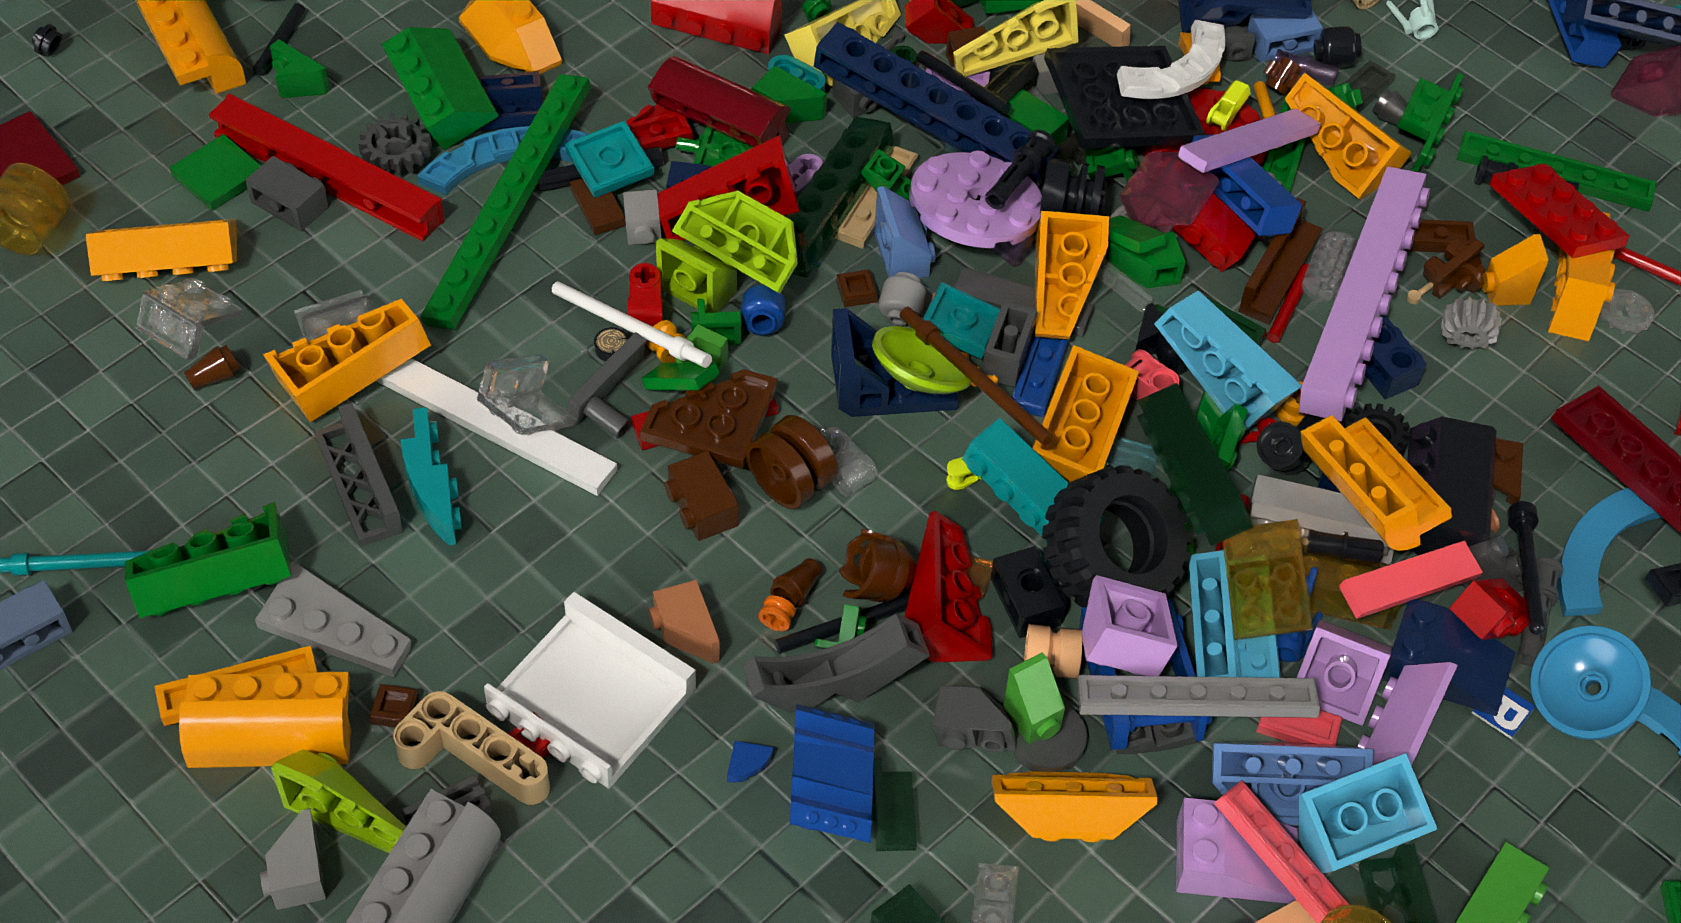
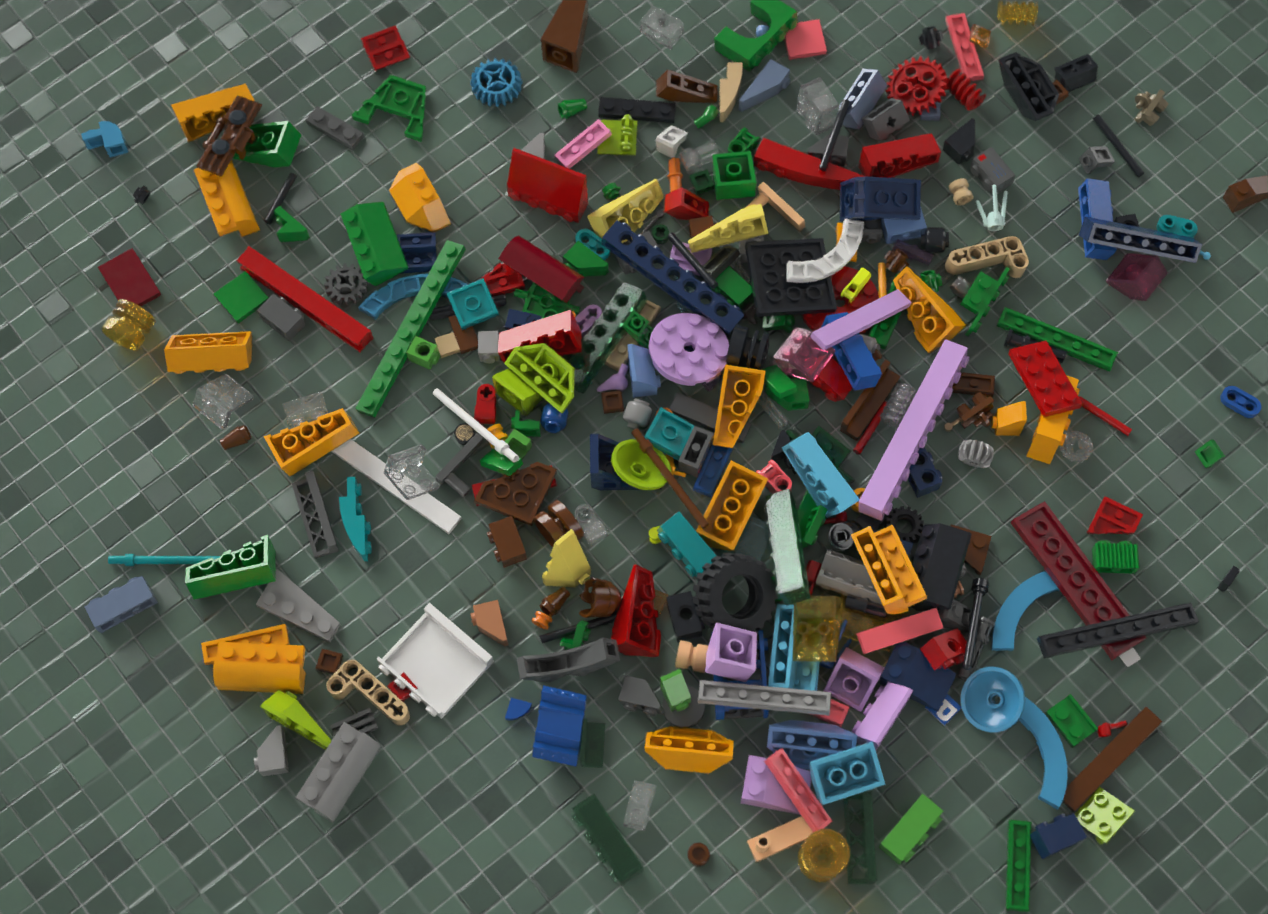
camera: 10 degrees right, 15 degrees up
black pin [985,129,1056,209] -> none
none -> bright green brick [406,336,440,370]
none -> tan tile [435,332,460,358]
none -> light yellow wedge [542,529,591,587]
none -> lavender animal [597,364,629,392]
none -> tan beam [945,236,1029,278]

